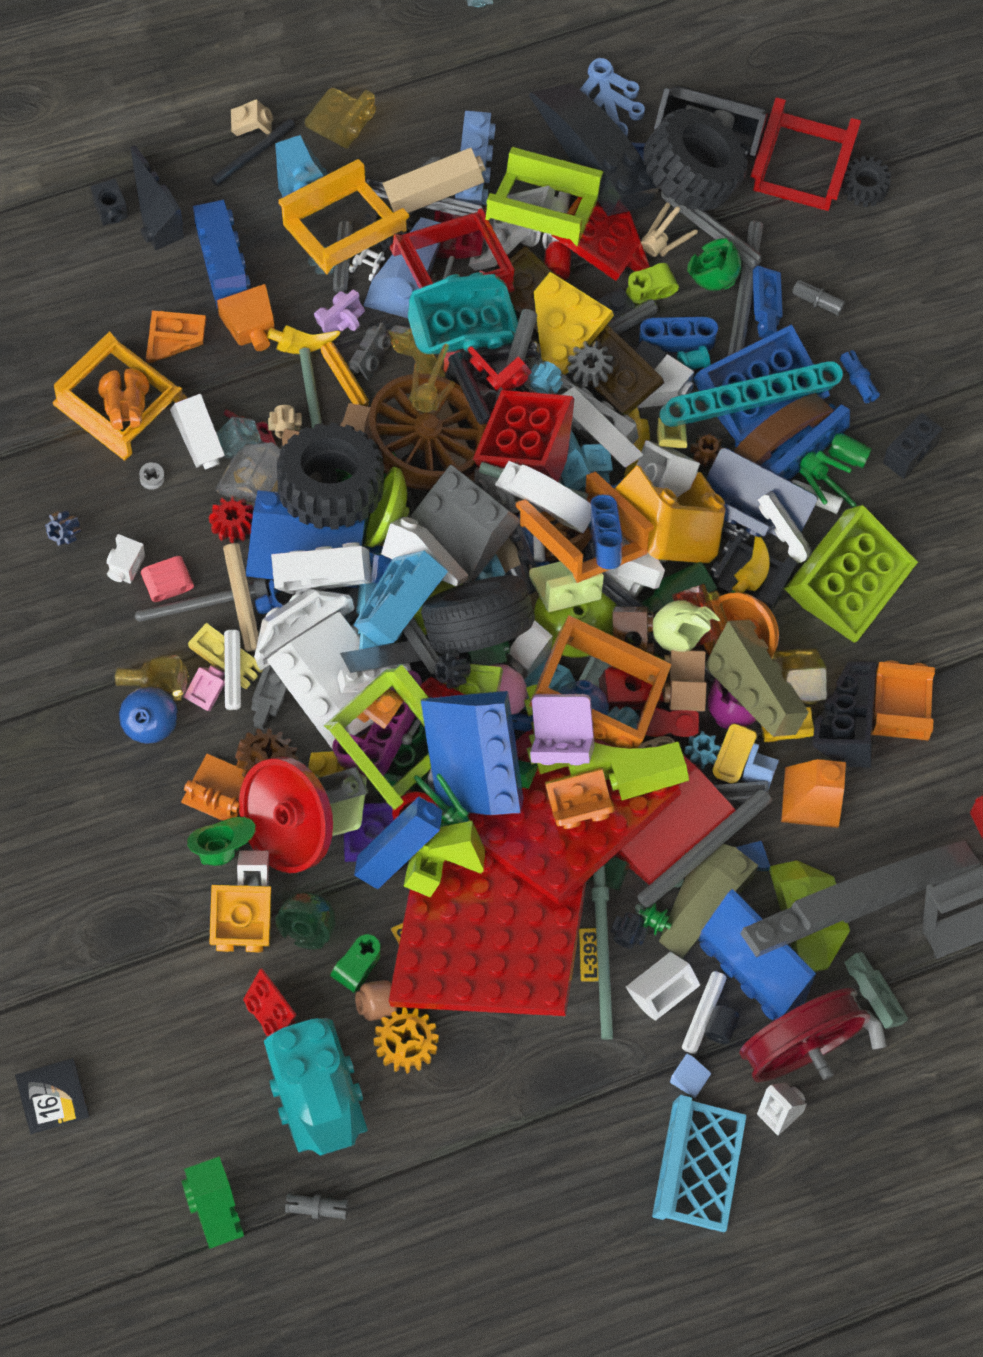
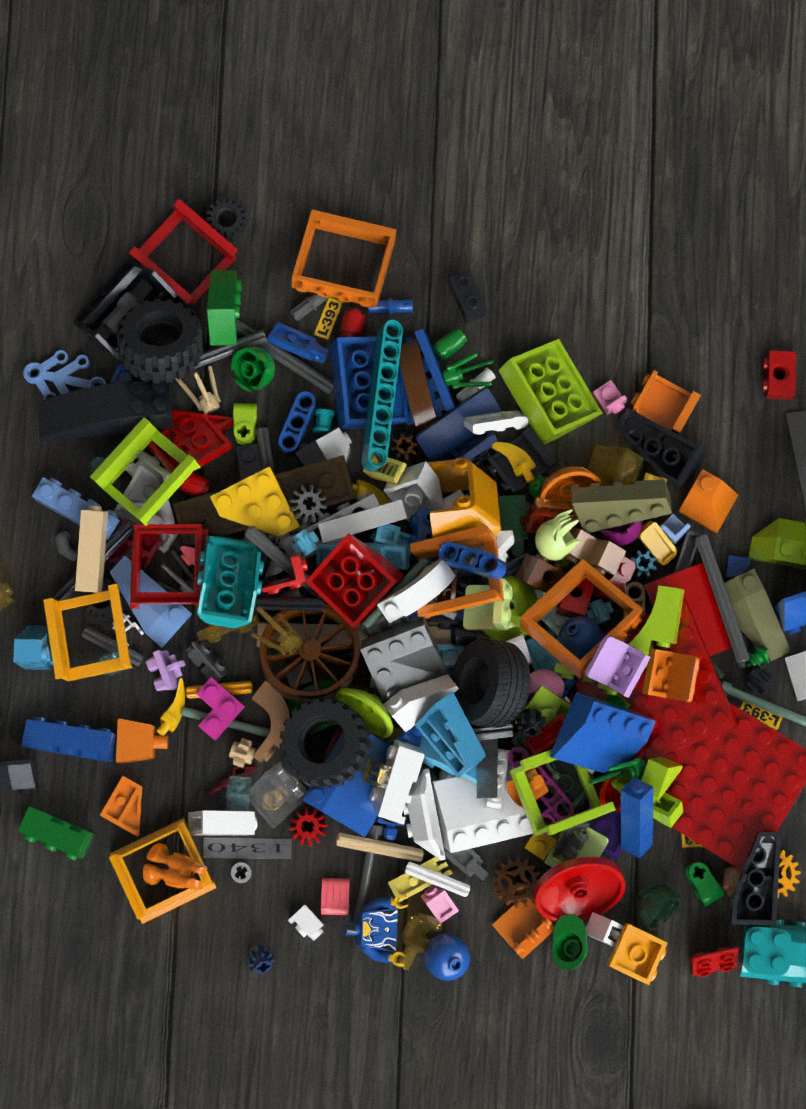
camera: 60 degrees left, 15 degrees up
none -> green wedge [18,806,94,861]
none -> dark pink plate [197,677,245,741]
none -> flat silver sticker [203,837,292,859]
none -> green wedge [207,270,242,345]
none -> orange window [292,210,396,308]
none -> yellow sticker [314,297,343,340]
none -> red brick [340,308,366,337]
none -> blue torso [343,894,408,967]
none -> clear yellow tile [361,759,393,790]
none -> bright pink bracket [592,380,627,415]
none -> black wedge [730,831,781,925]

